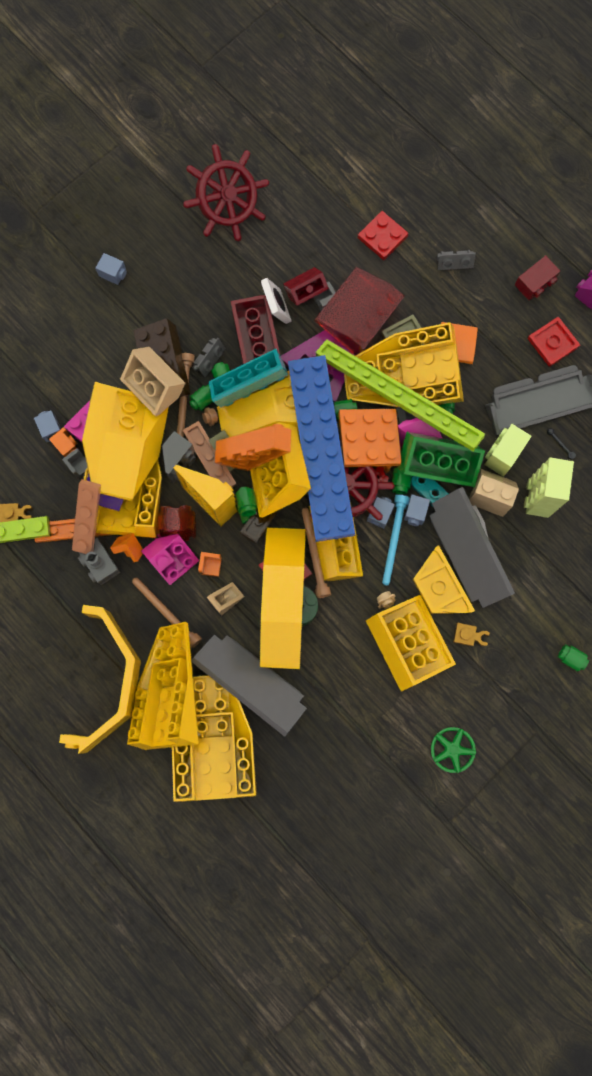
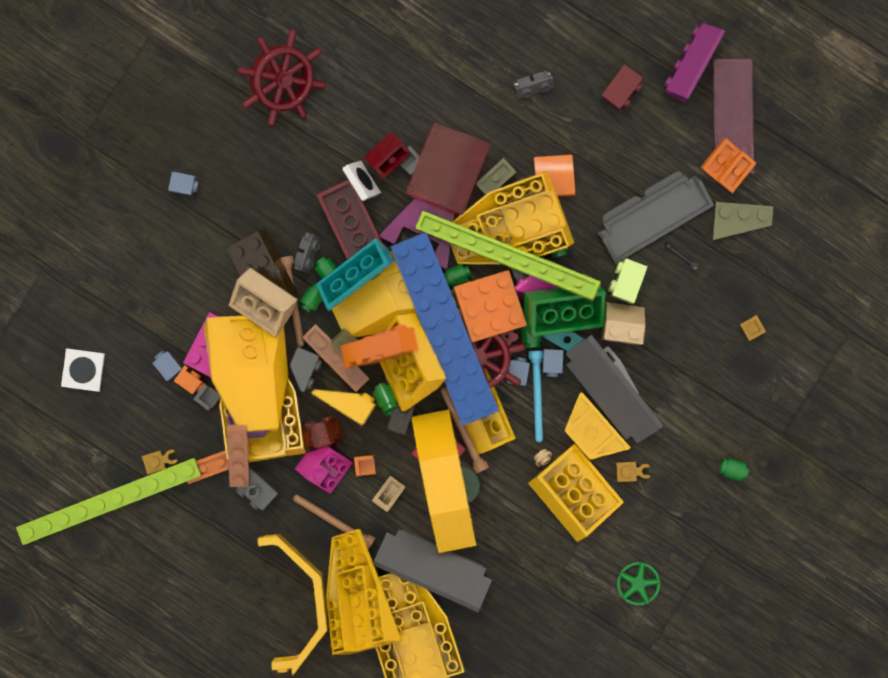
camera: 10 degrees left, 10 degrees up
orange panel [110,533,143,562] -> none
medium nougat plate [202,408,218,426] -> none
plate [358,211,409,260] -> none
yellowish green brick [524,458,574,518] -> none
red plate [527,317,580,367] -> none

